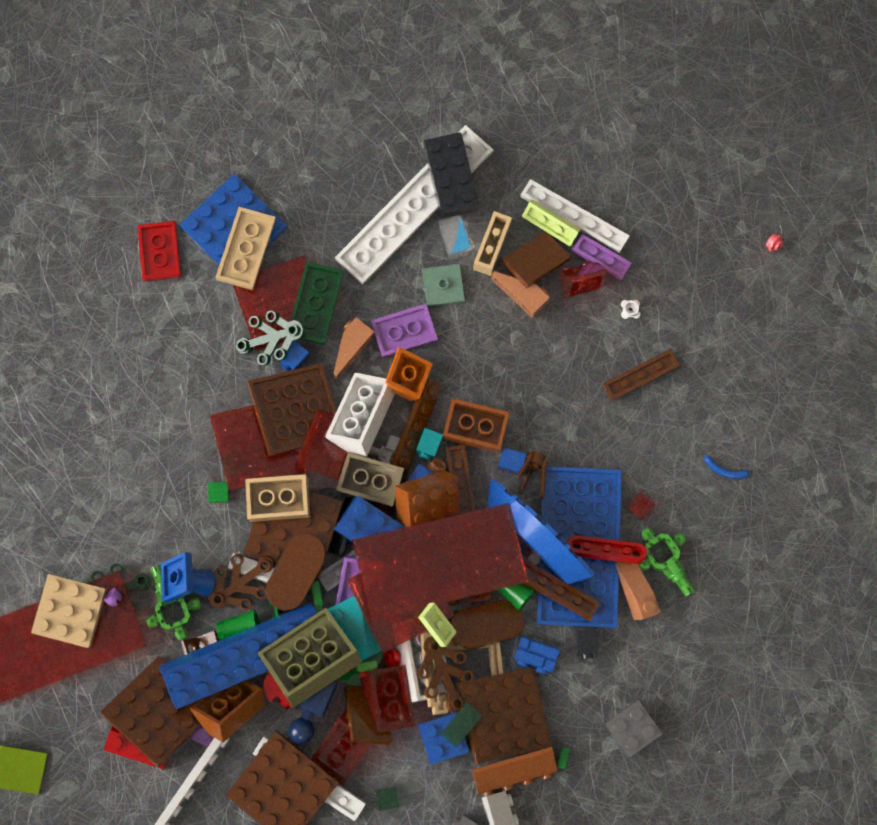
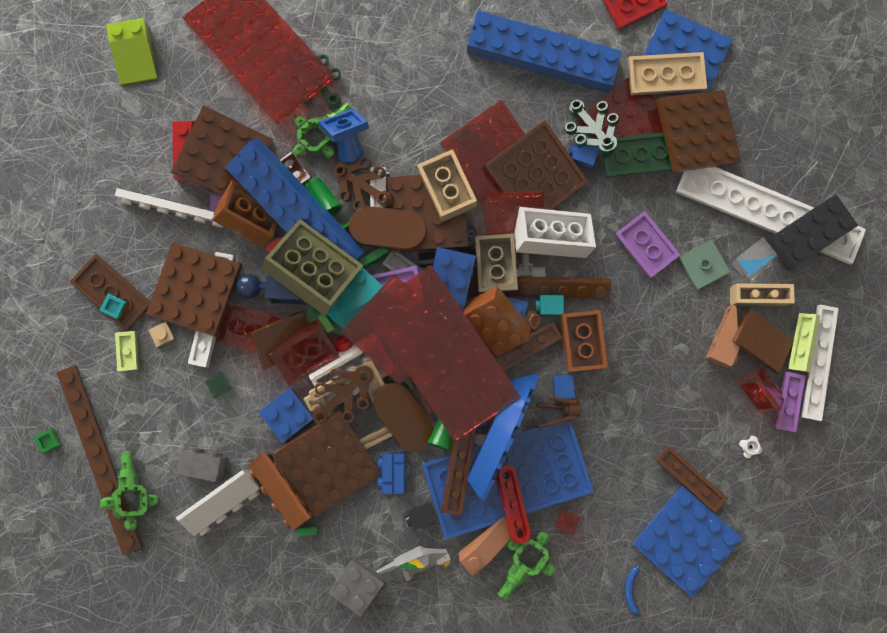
camera: 65 degrees right, 5 degrees up
tan plate [31,574,107,648] -> none
medium lavender hinge [104,588,122,606] -> none
green tile [208,482,229,503] -> none
nougat slope [334,318,374,380] -> none
orange slope [385,347,433,401] -> none
yellowish green plate [418,603,457,647] -> none
clear green plate [441,702,483,748] -> none
coral plate [766,233,783,252] -> none
none -> light grey animal [376,546,451,581]
none -> blue piece [467,10,622,93]
none -> blue plate [632,485,743,598]
none -> reddish brown plate [656,90,741,173]

